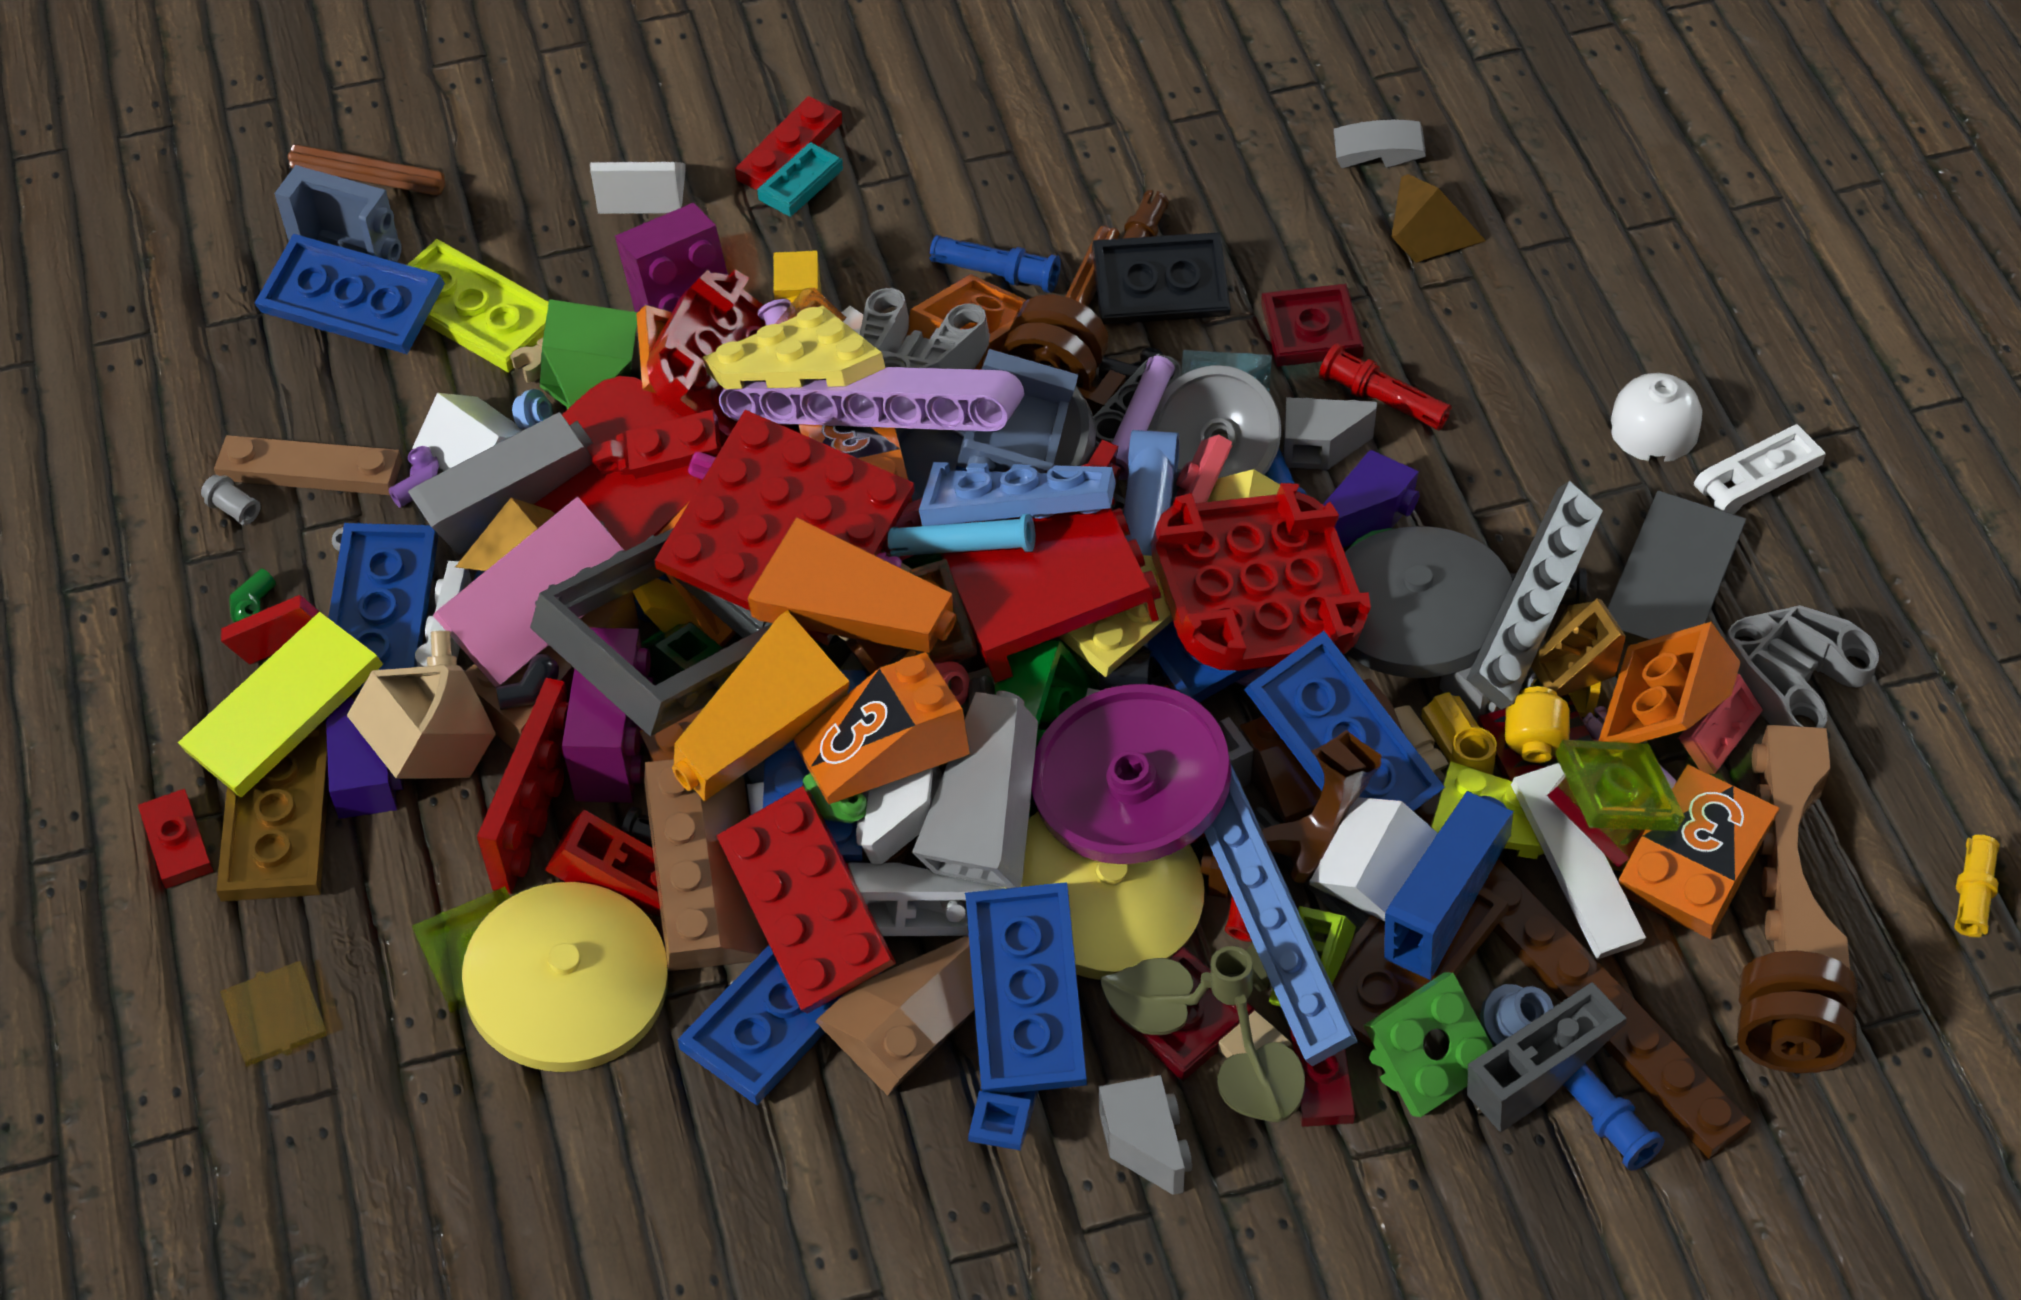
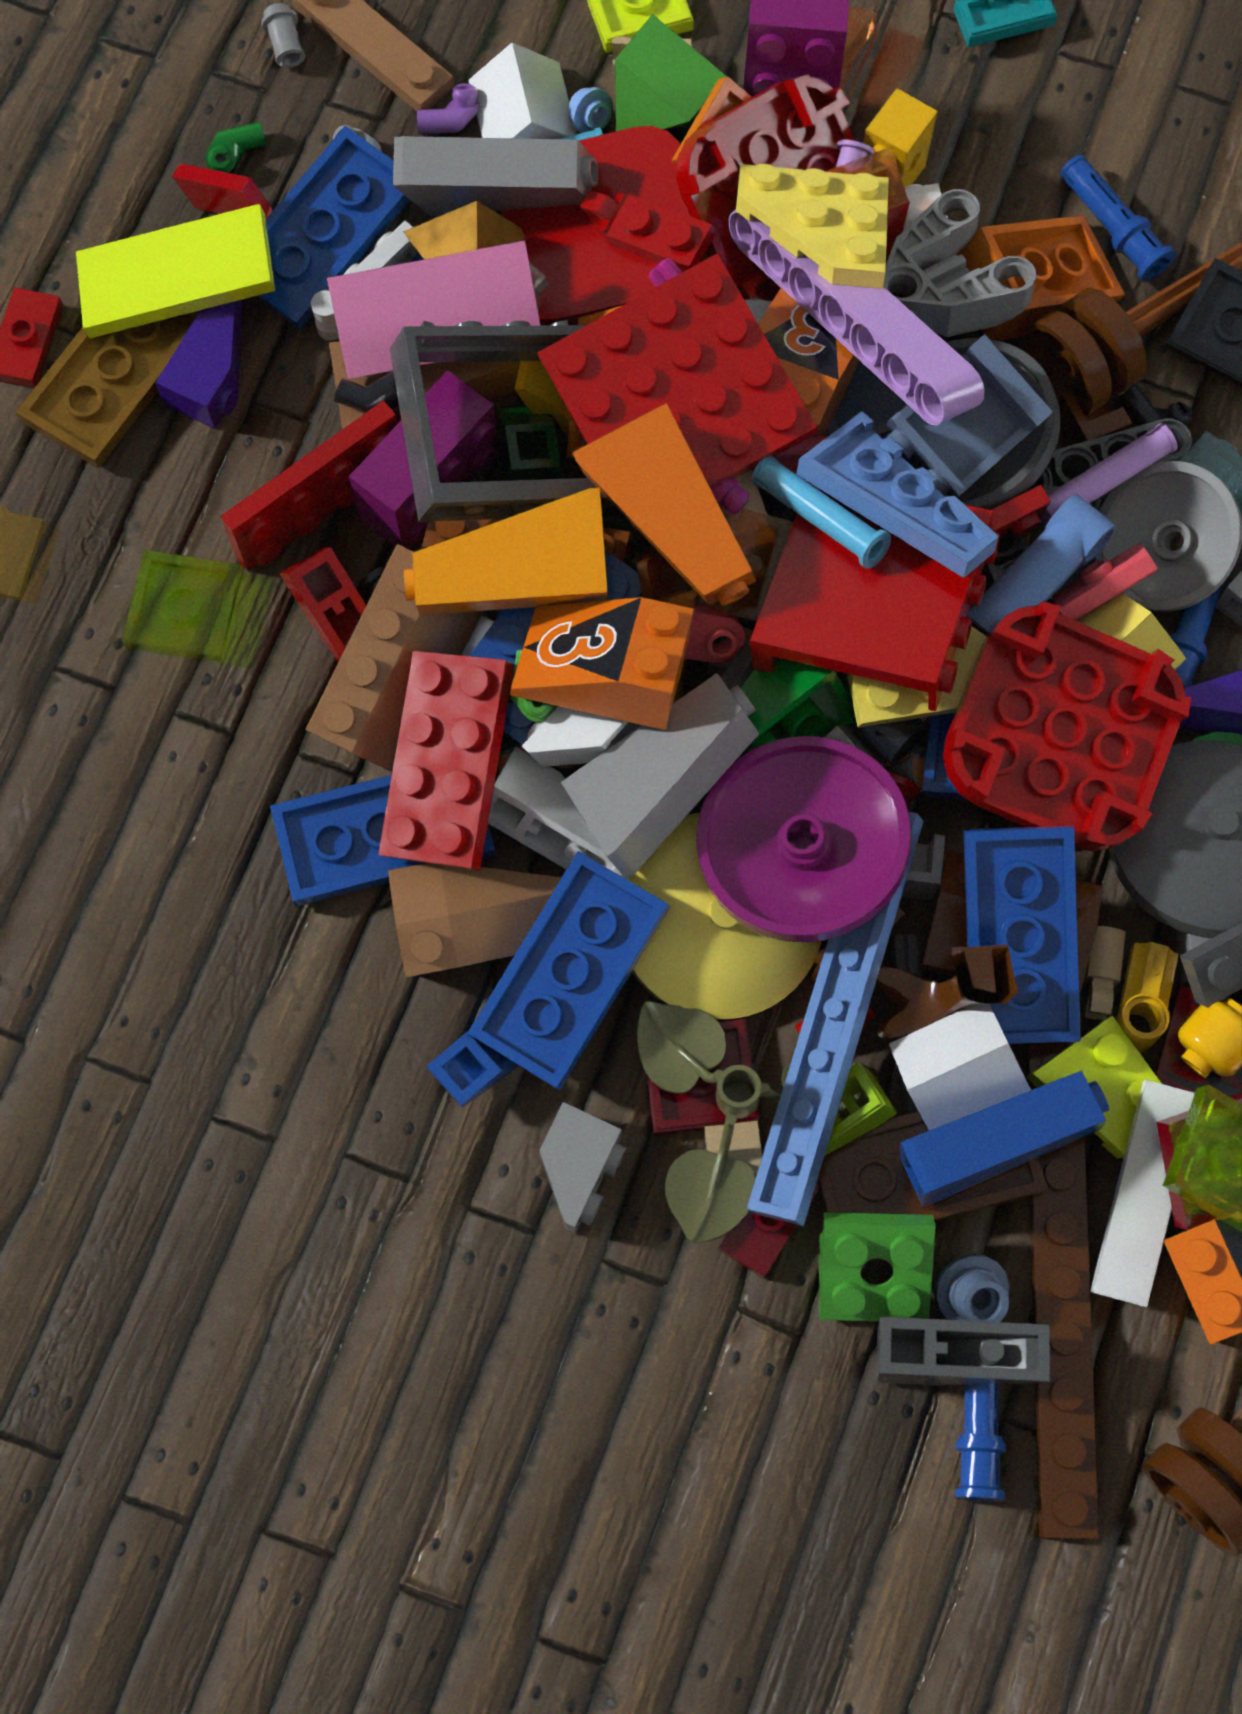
camera: 35 degrees right, 20 degrees up
tan piece [347,631,496,779] -> none
light yellow dish [462,882,668,1072] -> none

